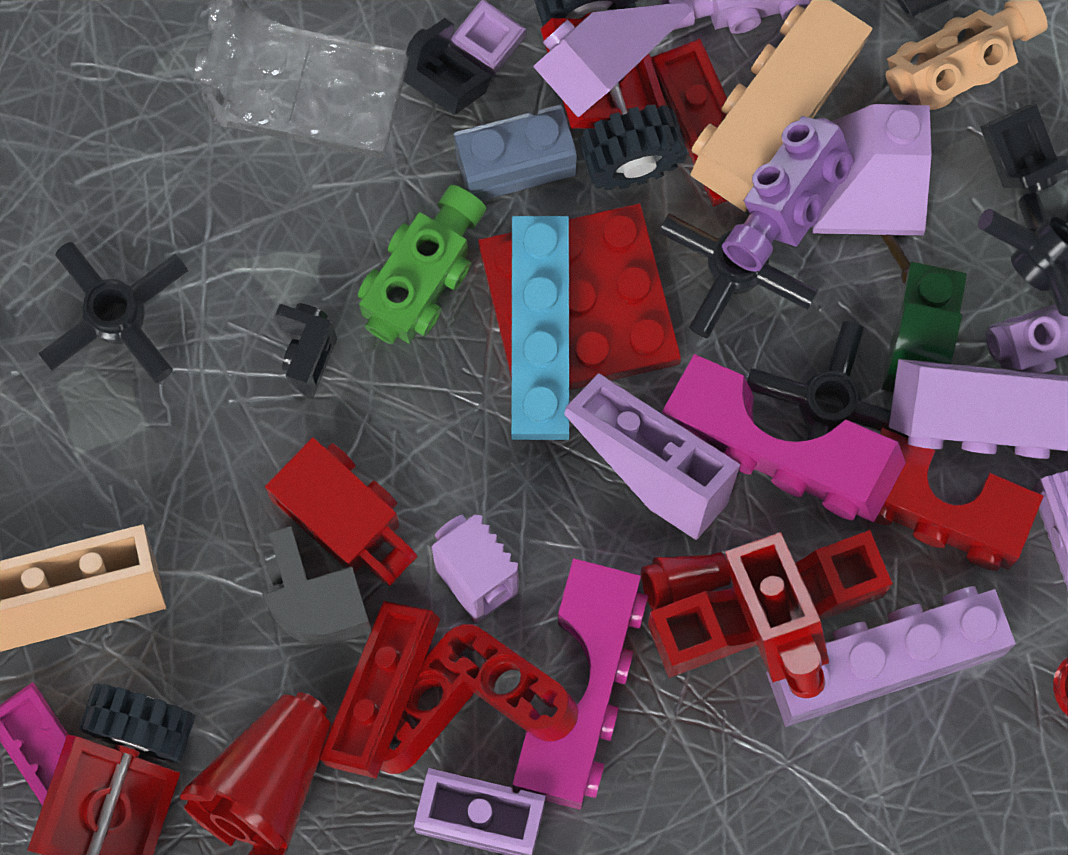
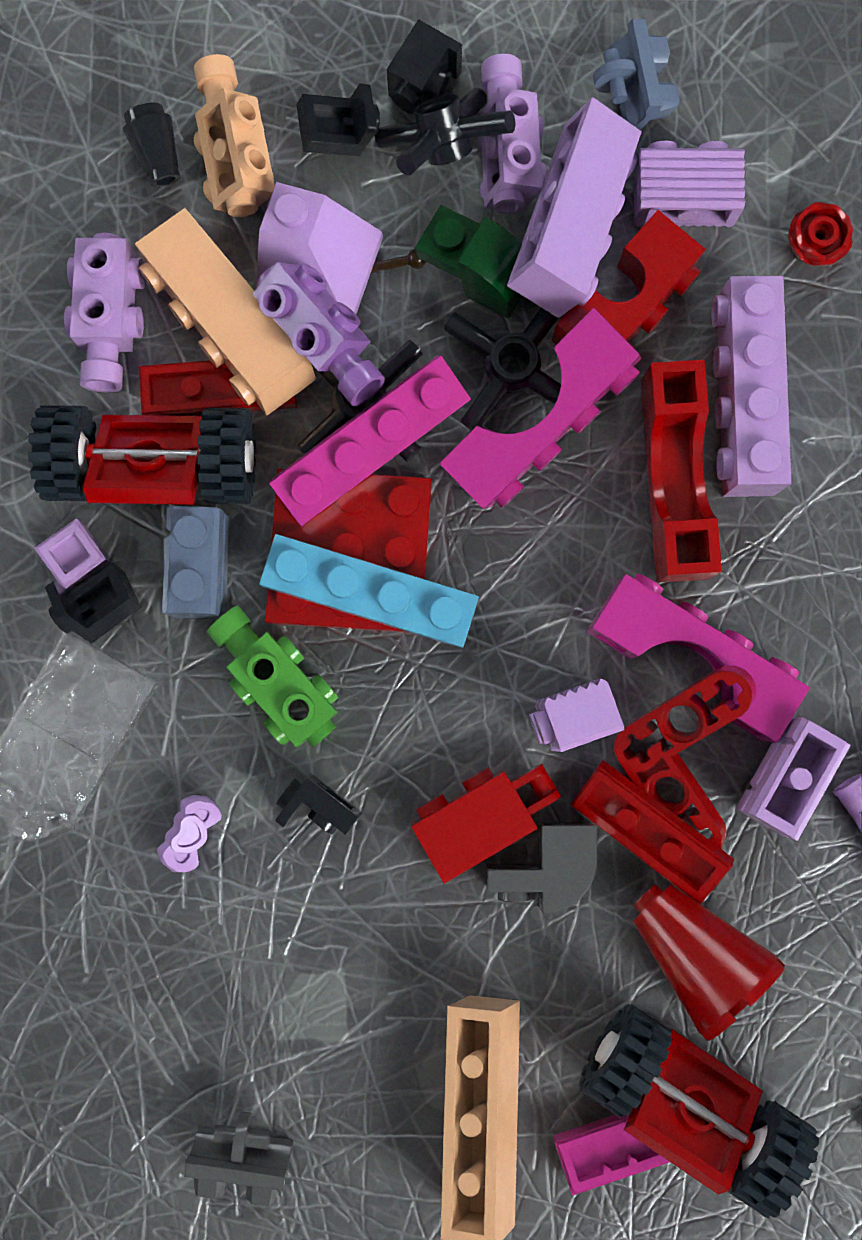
camera: 70 degrees left, 10 degrees up
black bar [38,242,188,383] -> none
lavender slope [533,2,692,117] -> none
lavender slope [564,373,740,540] -> none
red cone [641,552,731,610] -> none
red brick [725,532,829,699] -> none
none -> lavender piece [157,795,222,872]
none -> dark pink plate [268,355,471,526]

